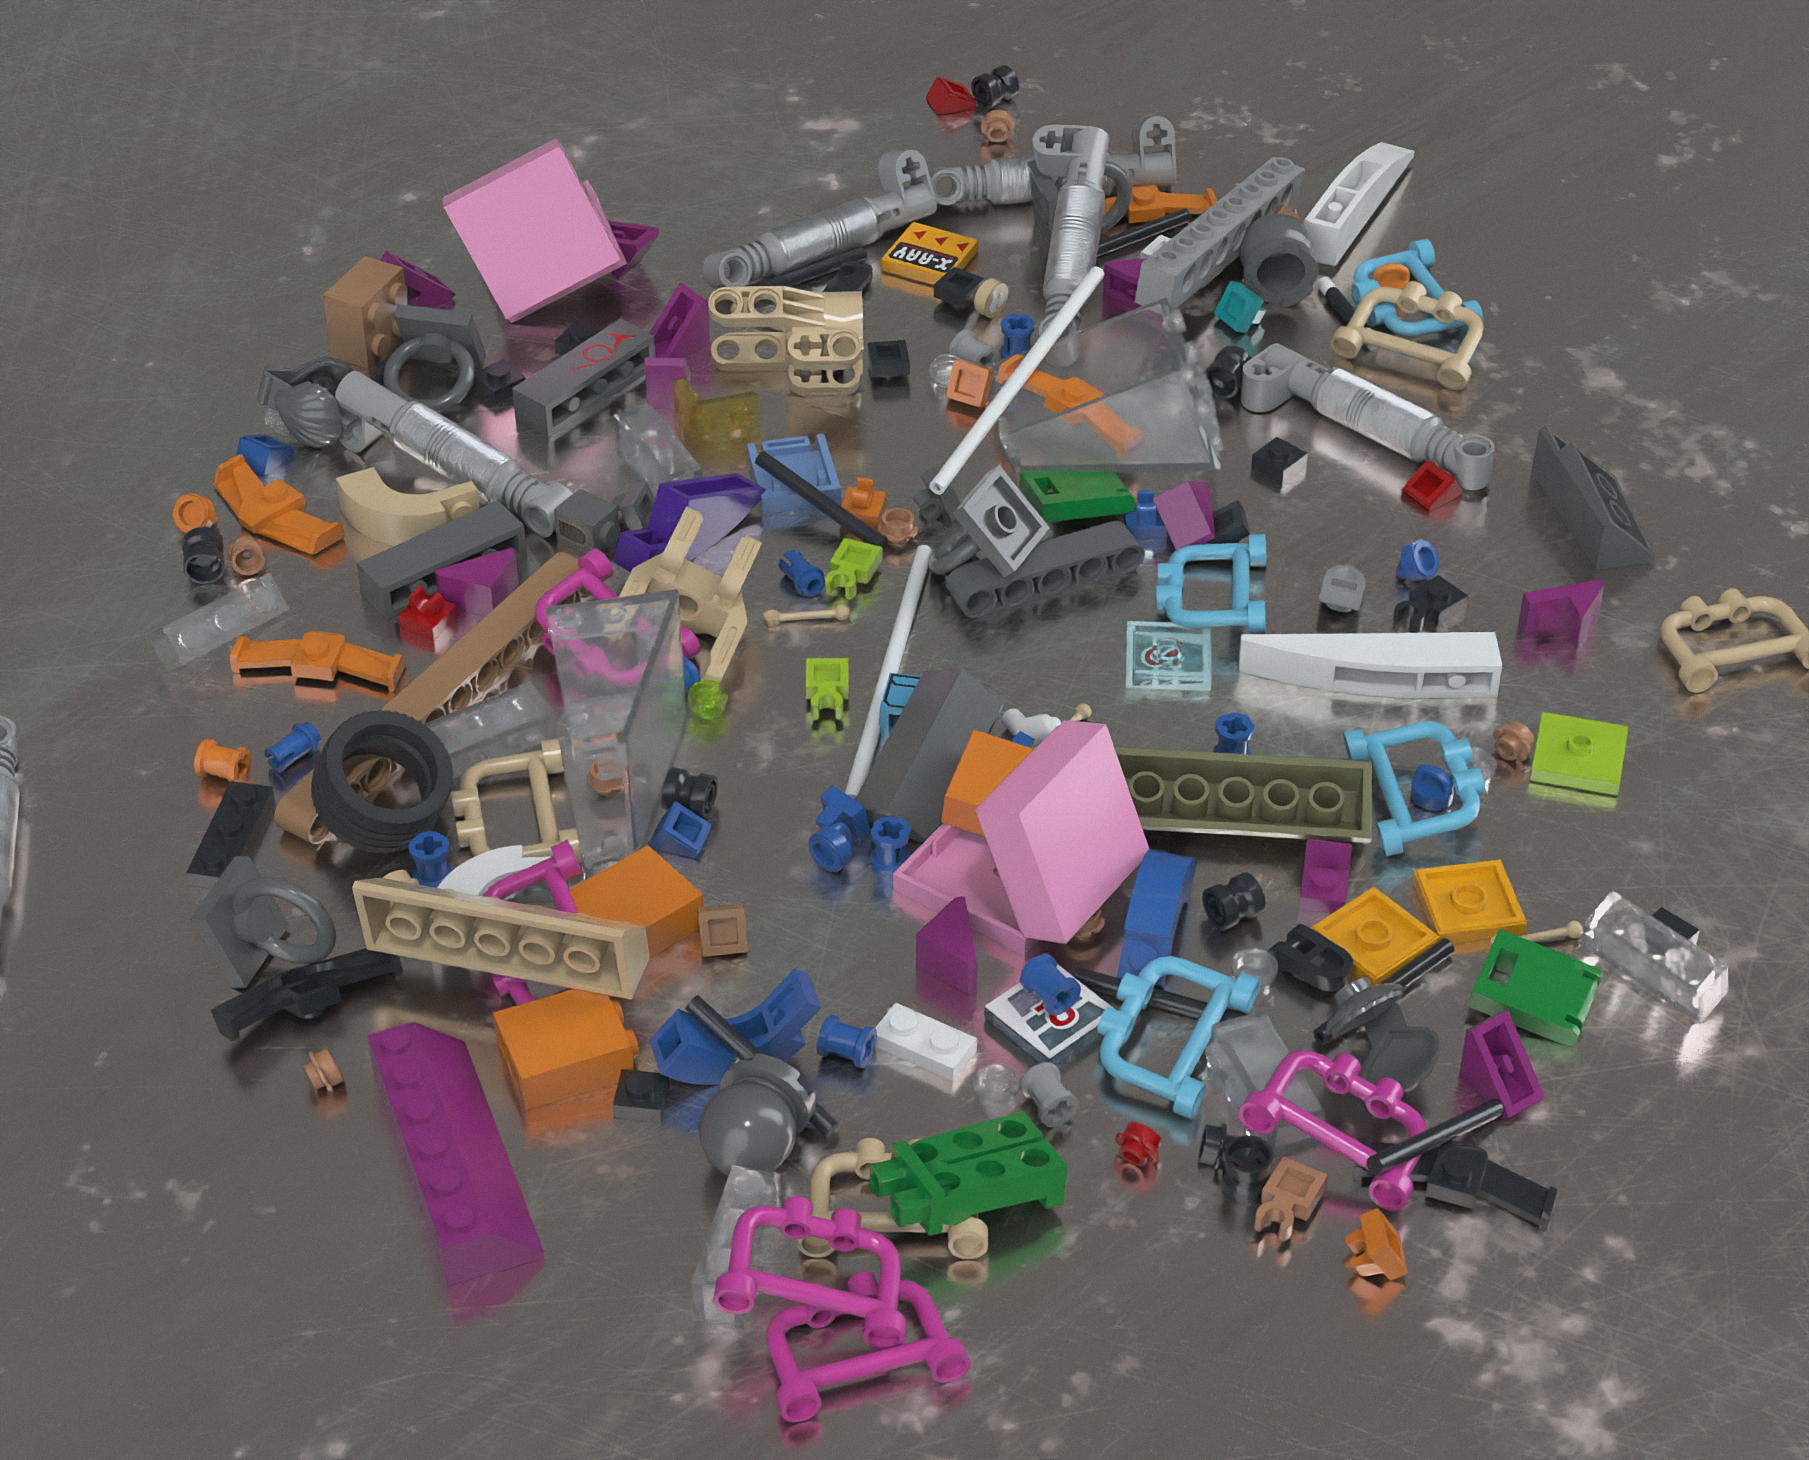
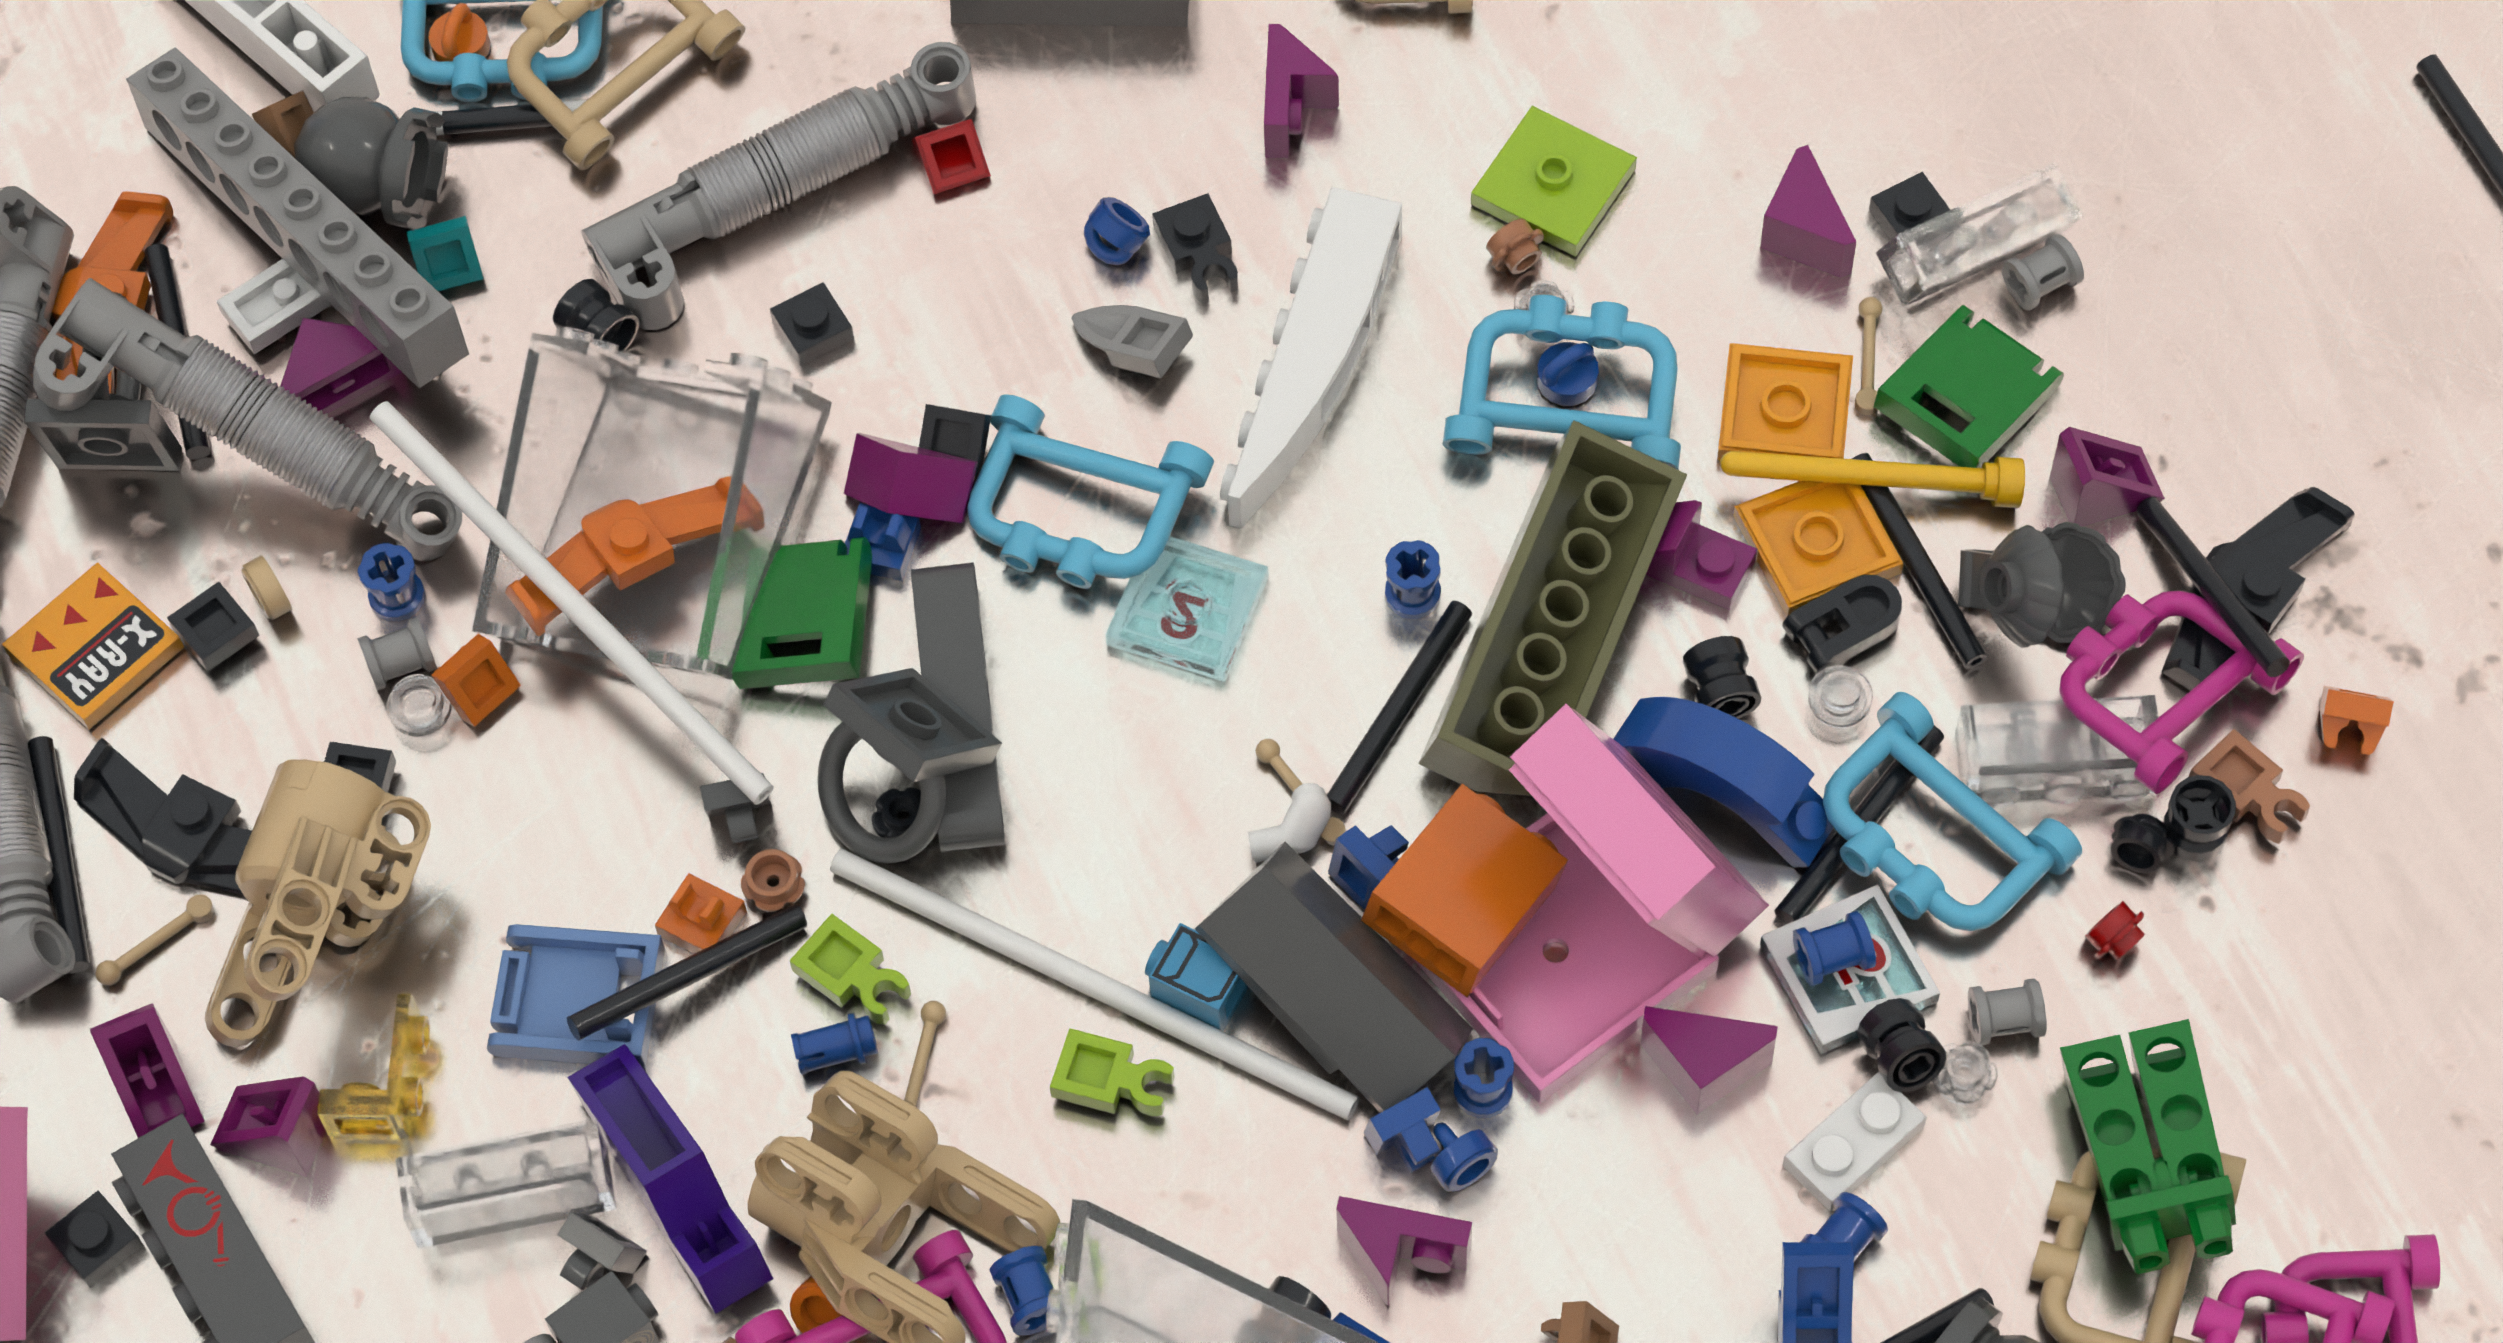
camera: 70 degrees left, 20 degrees up
none -> magenta slope [1336,1196,1472,1305]
none -> yellow piece [1720,451,2025,508]
none -> magenta slope [1760,145,1856,278]
none -> black wheel [1857,998,1947,1092]
none -> light grey bush [2002,234,2084,310]

